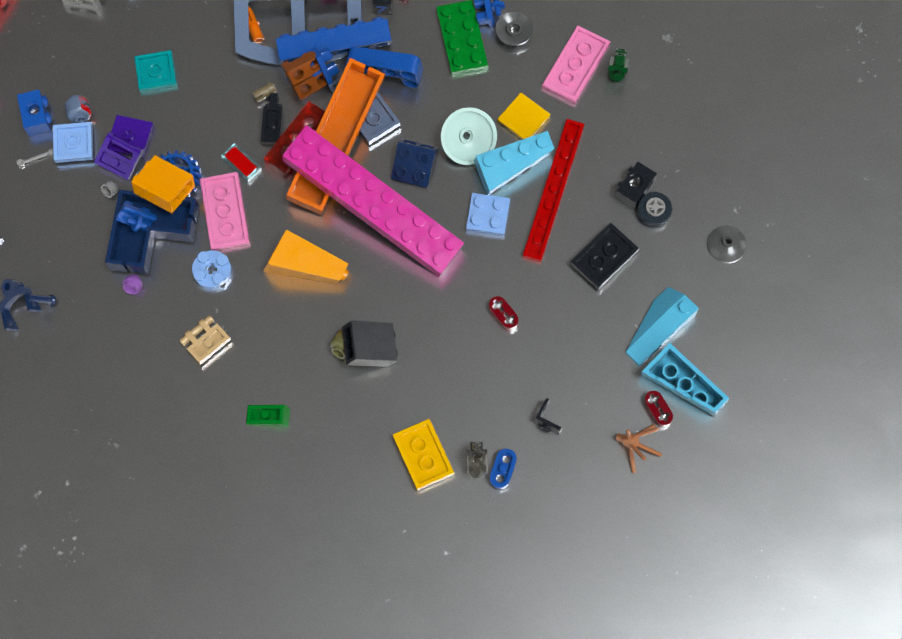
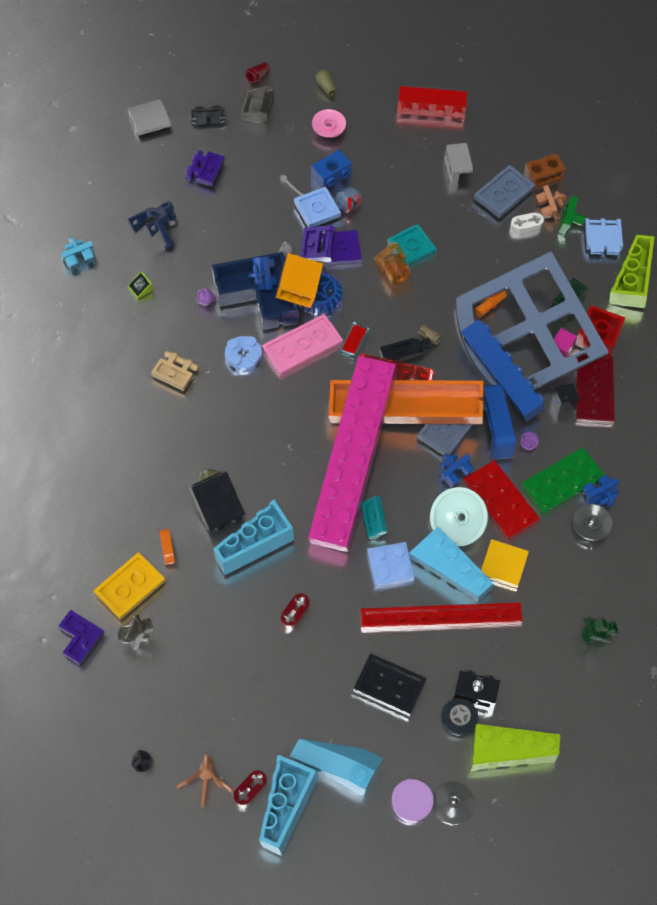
camera: 65 degrees right, 10 degrees down
green slope [246,405,290,427] -> none
light orange slope [263,230,349,284] -> none
dark orange hips [281,47,339,100] -> none
dark blue bracket [391,139,439,187] -> none
blue plate [490,449,517,489] -> none
black bracket [535,398,562,435] -> none
bright pink tile [542,25,611,104] -> none
none -> dark purple plate [58,610,104,665]
none -> medium azure hips [61,237,94,269]
none -> slope [128,272,153,299]
none -> black plate [131,750,152,772]
none -> orange beam [159,528,175,565]
none -> medium azure wedge [213,499,294,575]
none -> teal plate [361,495,388,540]
none -> clear orange piece [374,242,412,285]
none -> lavender tile [391,779,433,823]
none -> blue hips [438,453,474,488]
none -> red plate [463,460,540,541]
none -> lime wedge [470,724,560,772]
none -> medium lavender plate [520,431,539,450]

